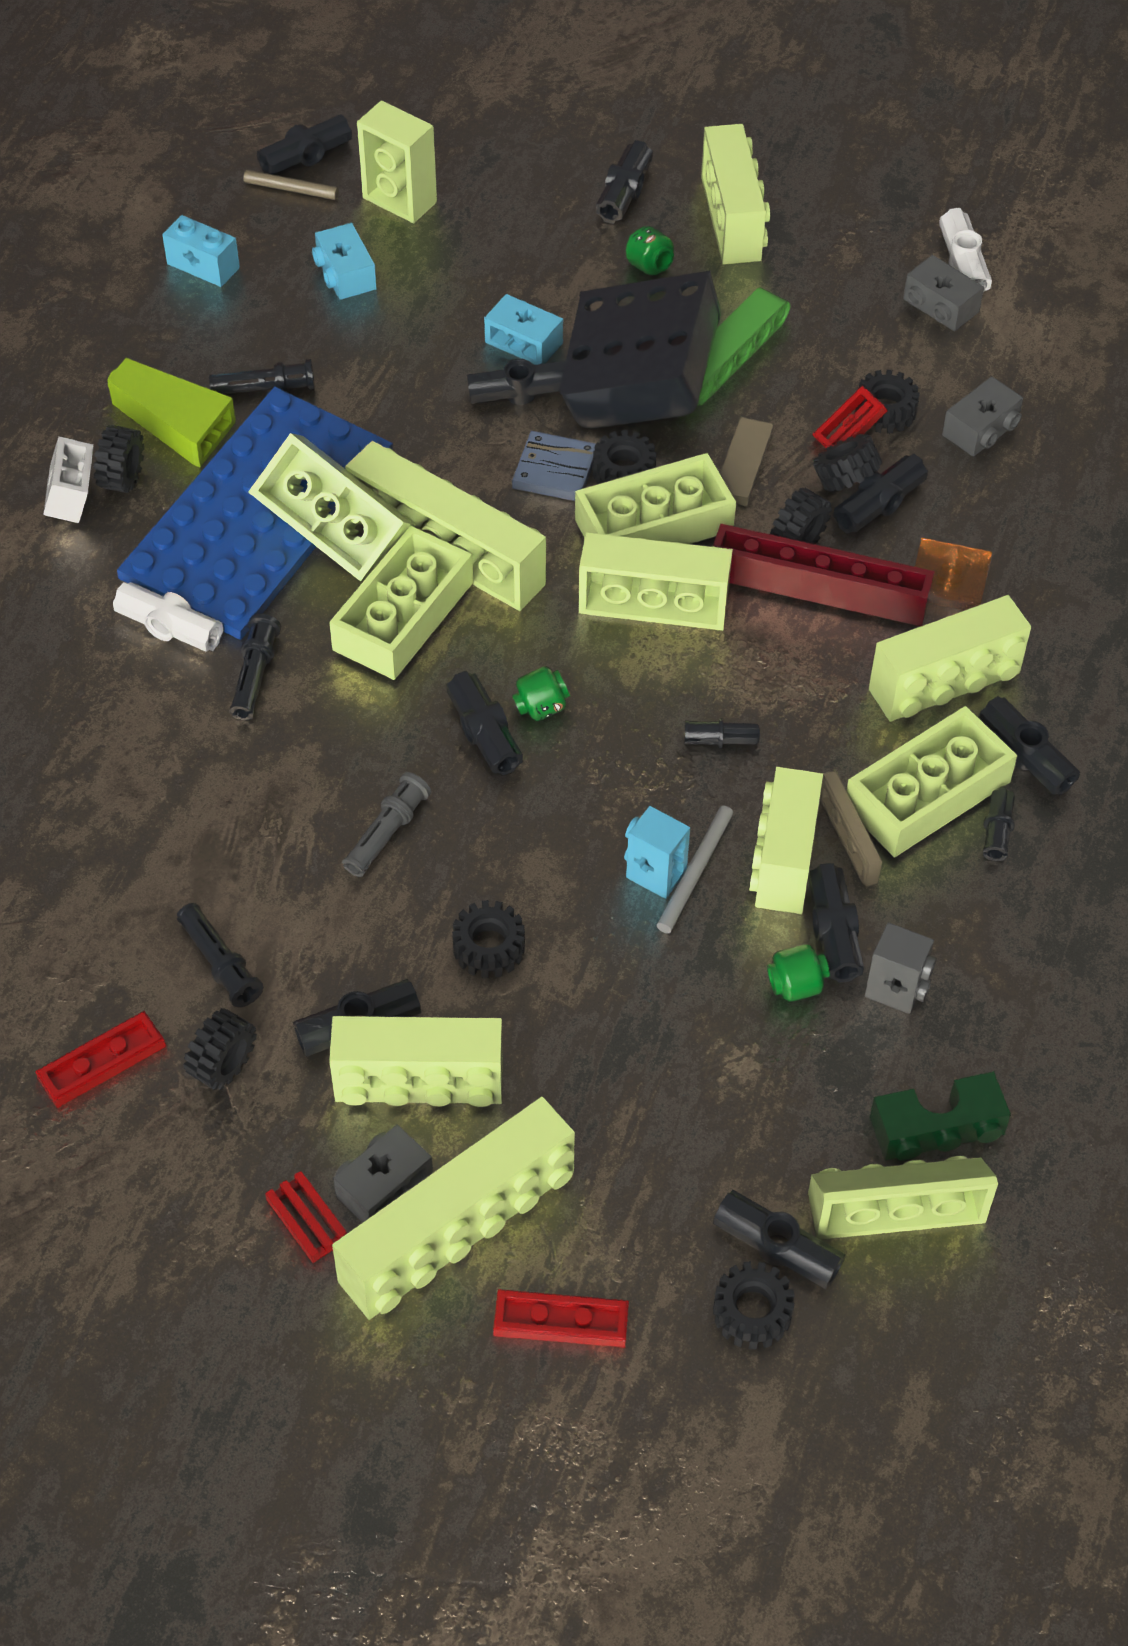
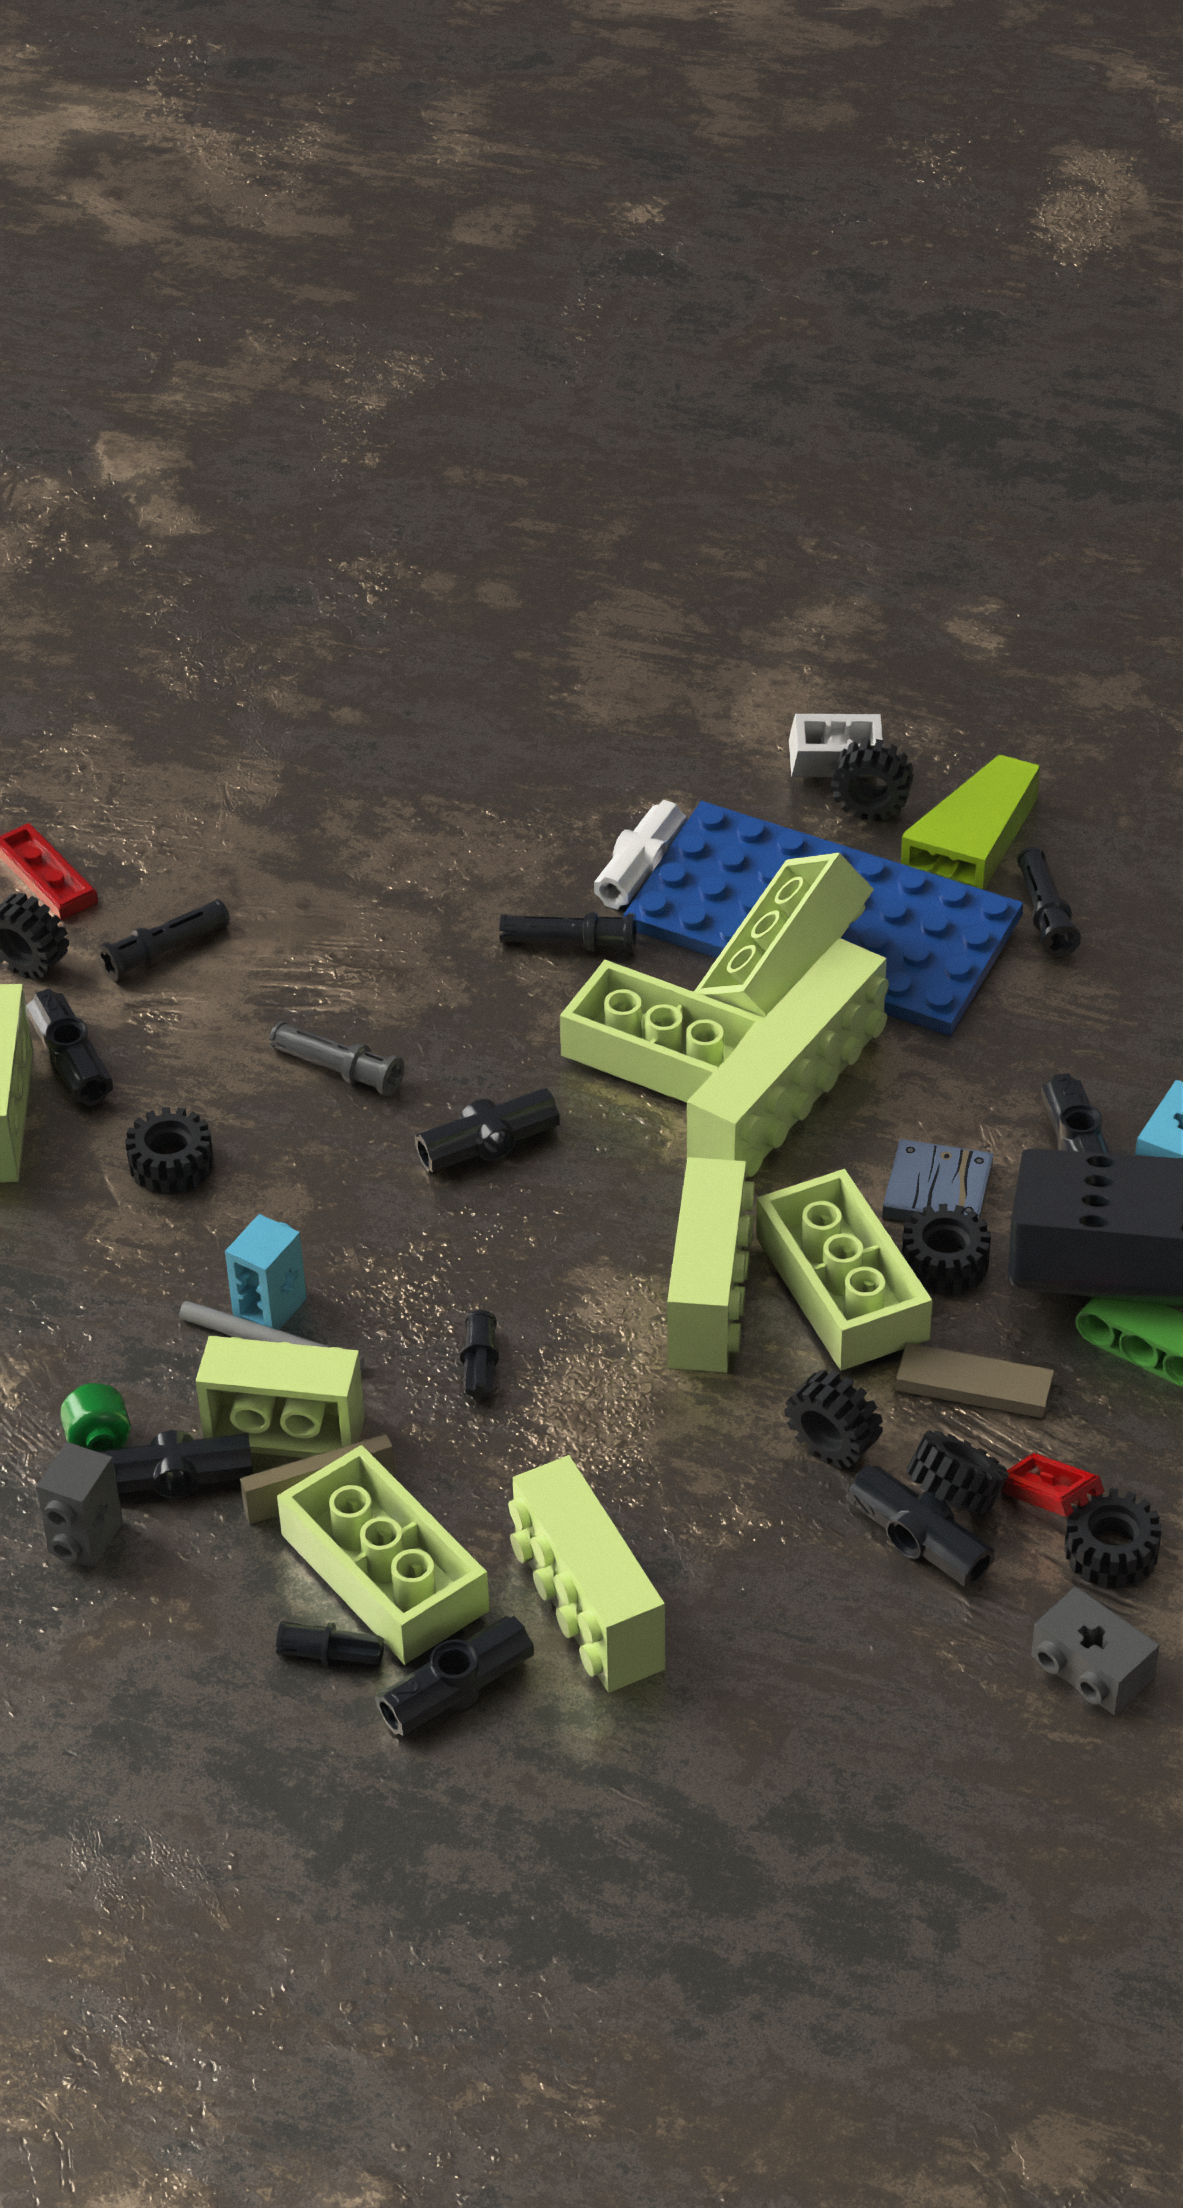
camera: 90 degrees right, 10 degrees down
green head [512,666,570,721] -> none
dark red brick [713,524,935,626] -> none
clear orange tile [915,538,992,610] -> none

